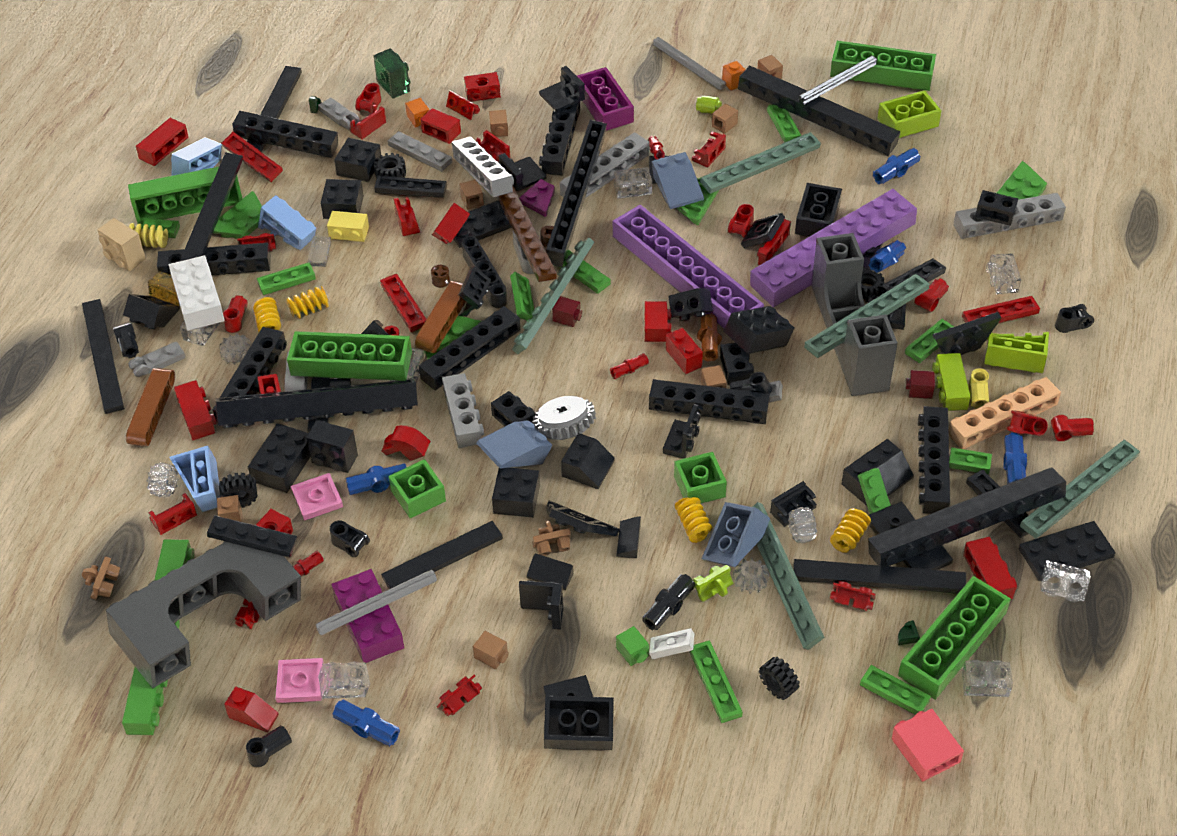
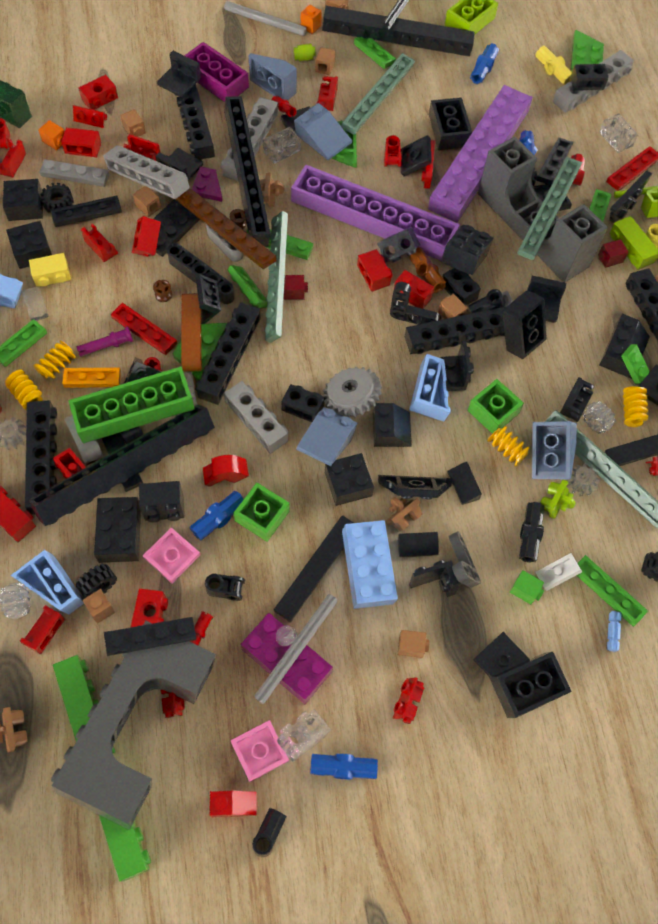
camera: 30 degrees left, 15 degrees up
red pin [610,353,649,379] -> none
none -> light orange plate [62,367,121,388]
none -> magenta pin [76,326,134,357]
none -> sand blue slope [248,53,297,101]
none -> medium nougat hips [260,172,284,207]
none -> clear plate [276,625,297,646]
none -> light blue brick [342,520,398,609]
none -> black beam [390,282,441,325]
none -> light blue wedge [409,354,451,422]
none -> dark grey beam [449,531,481,588]
none -> black brick [502,290,547,359]
none -> black bracket [527,275,567,323]
none -> light yellow piece [535,46,572,85]
none -> light blue axle [607,611,622,652]

